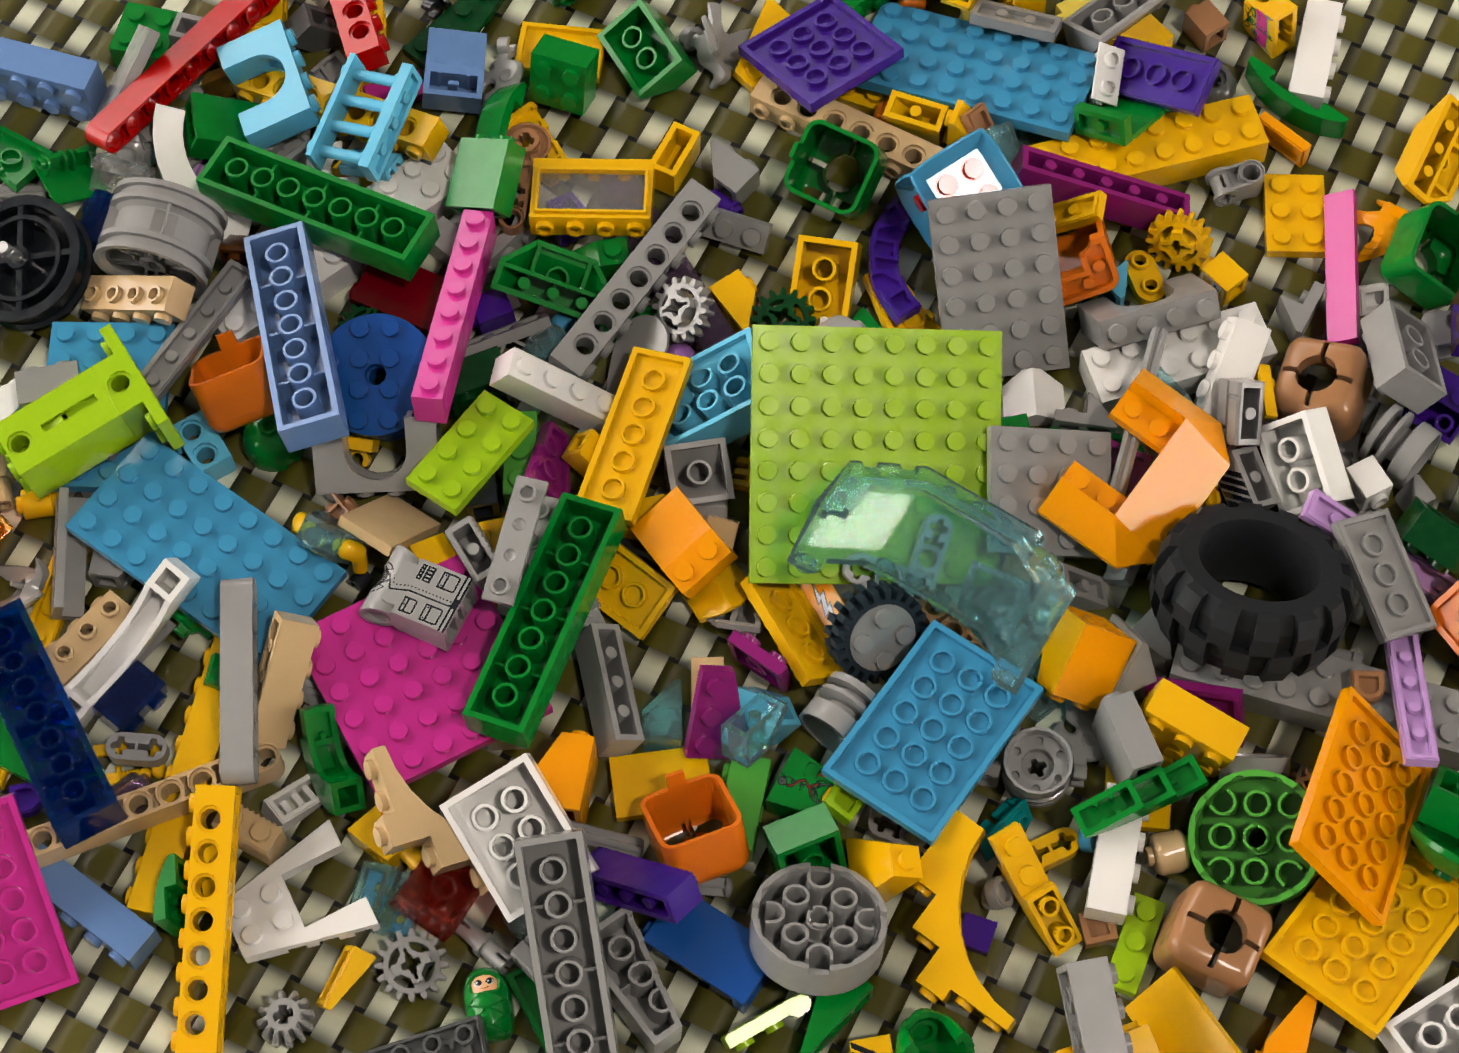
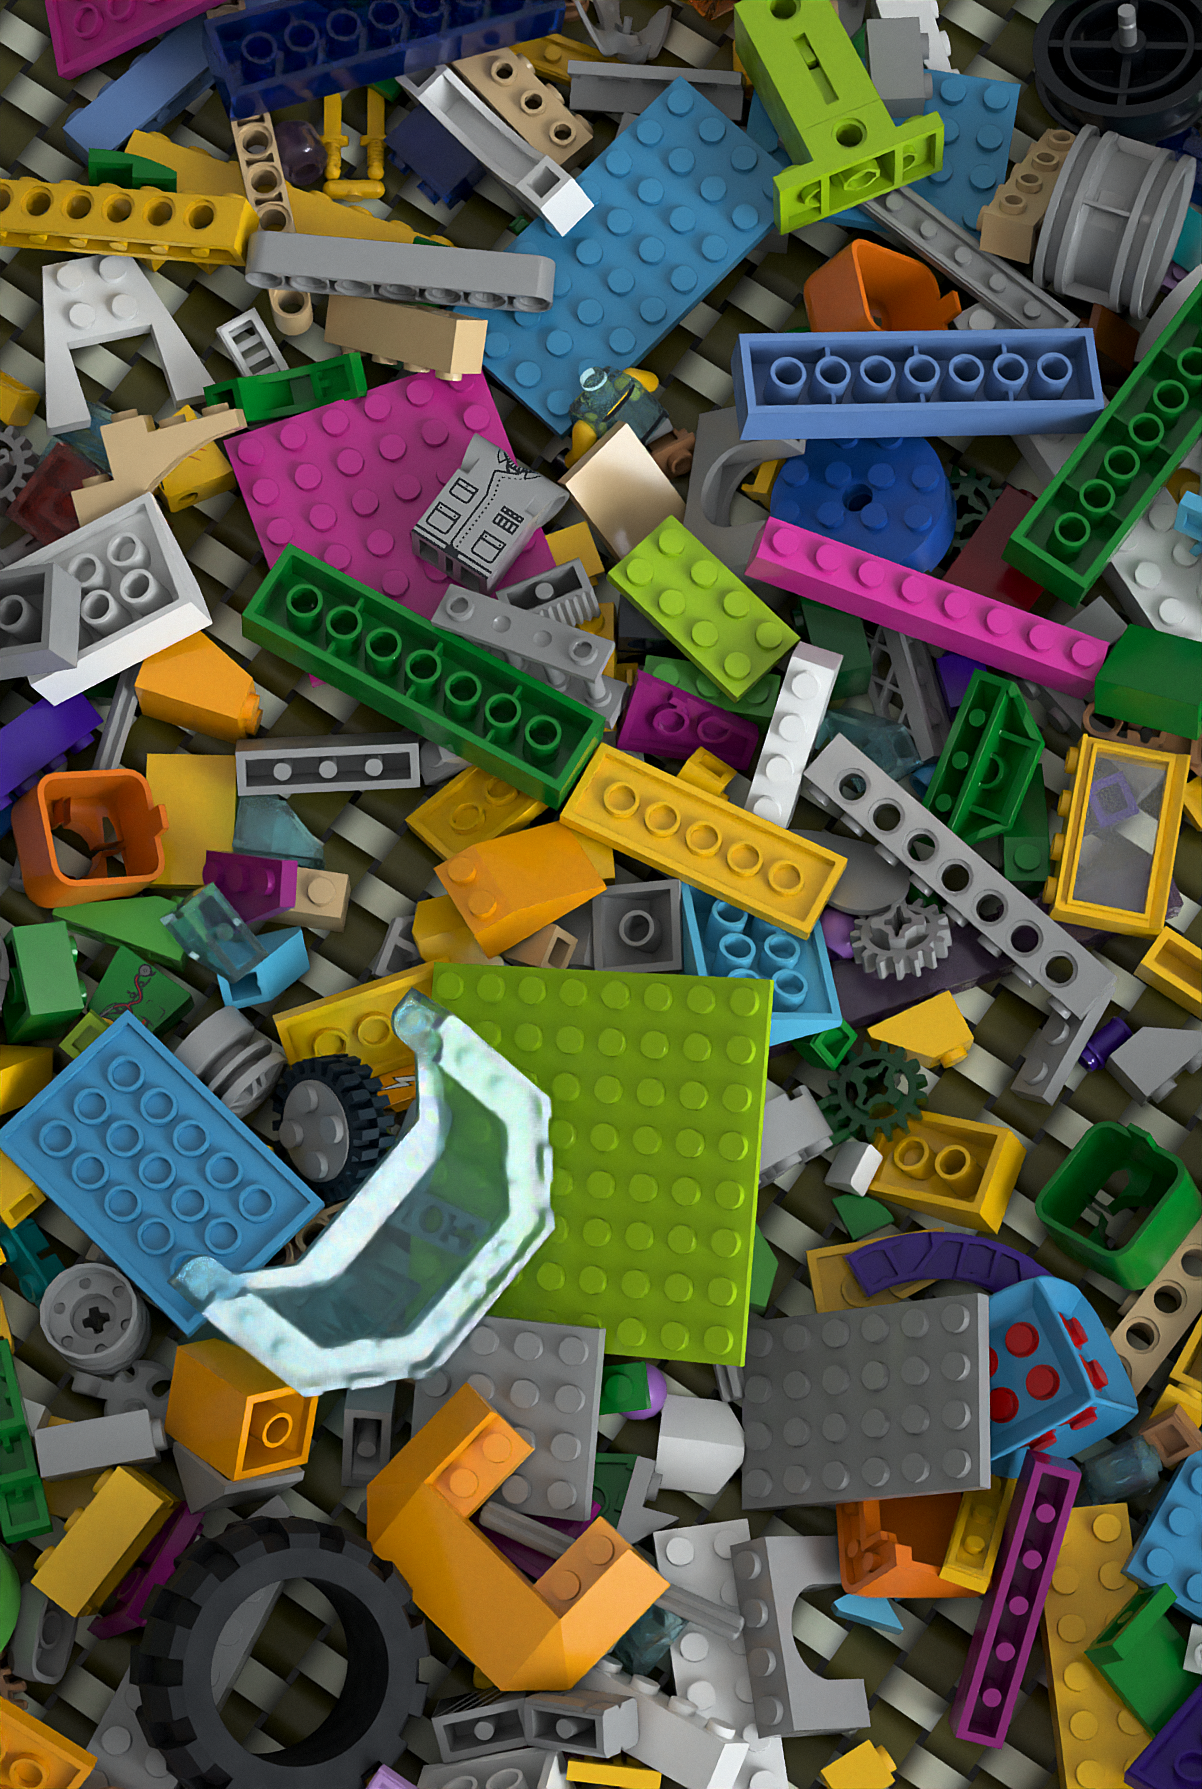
camera: 95 degrees right, 10 degrees up
light grey beam [105,732,170,768] -> none
medium azure brick [173,410,237,480] -> none
tan brick [211,804,288,866] -> none
magenta plate [727,630,792,694] -> none
yellow plate [1125,250,1165,305] -> none
yellow gear [1146,208,1214,272] -> none

